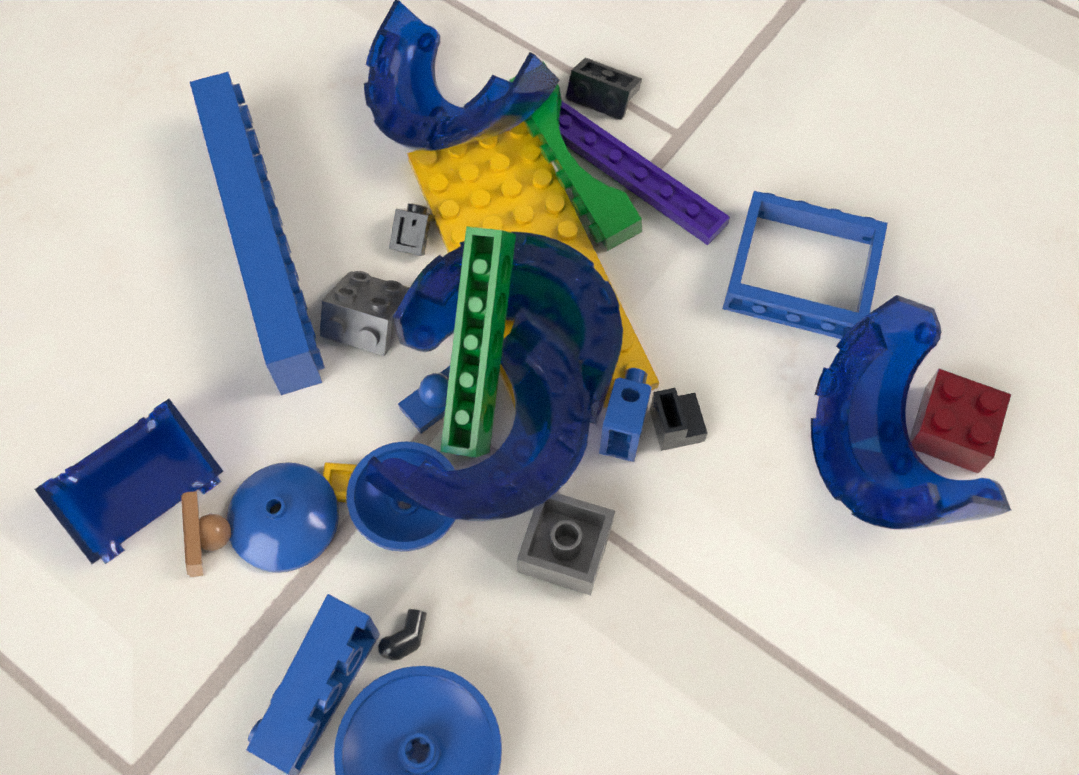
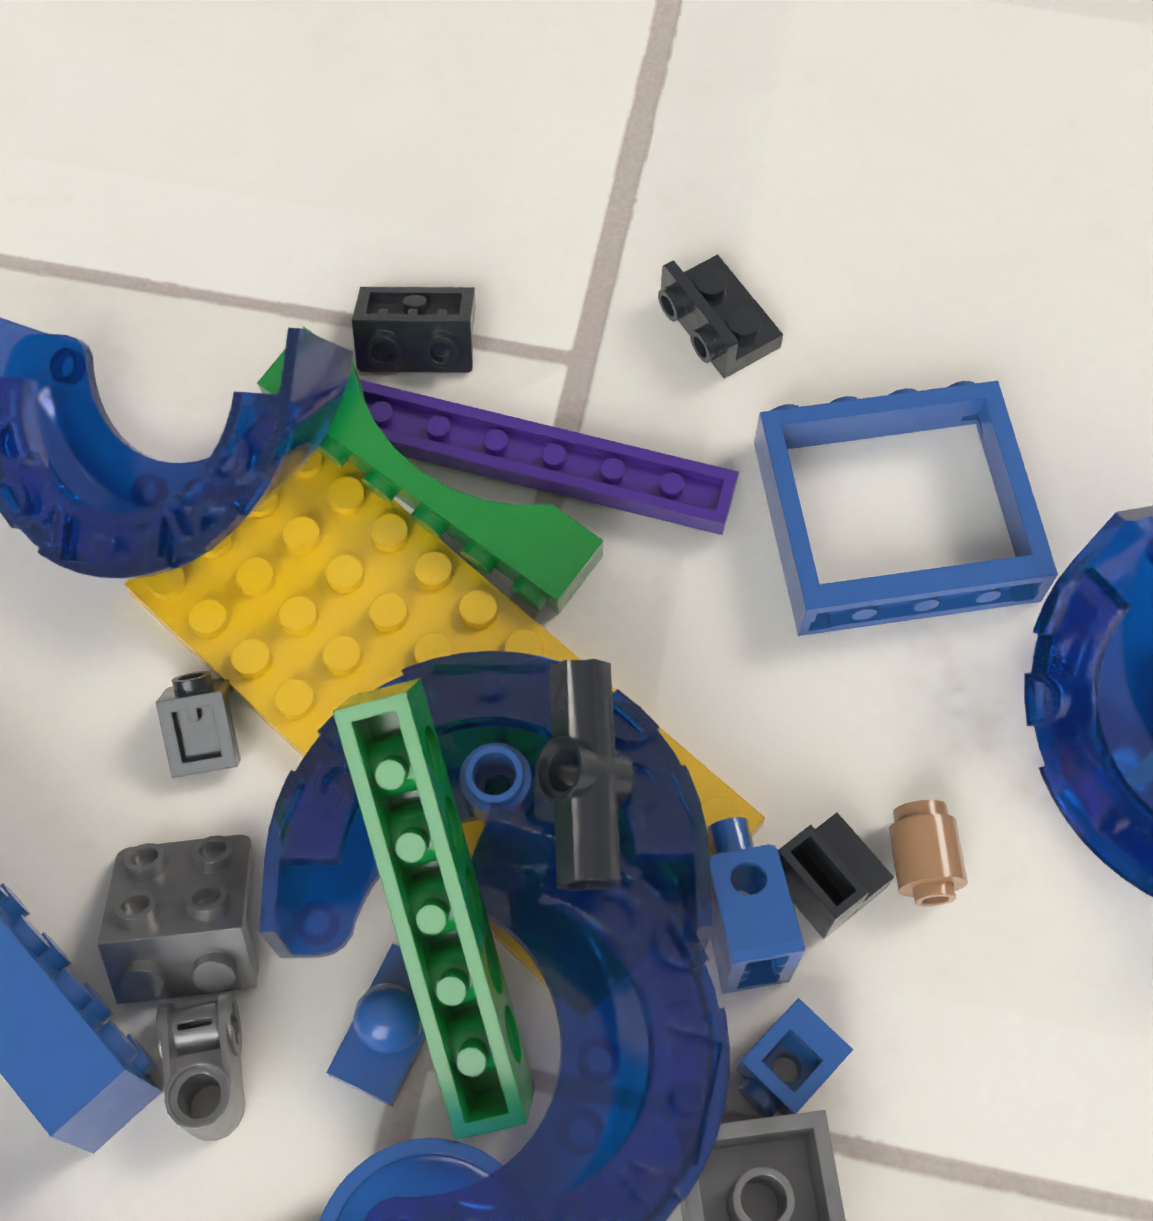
camera: 25 degrees left, 0 degrees up
none -> flat silver piece [156,991,245,1141]
none -> blue brick [459,743,534,826]
none -> black piece [535,659,634,891]
none -> black bracket [658,254,783,379]
none -> blue brick [736,998,854,1118]
none -> medium nougat brick [889,800,968,906]

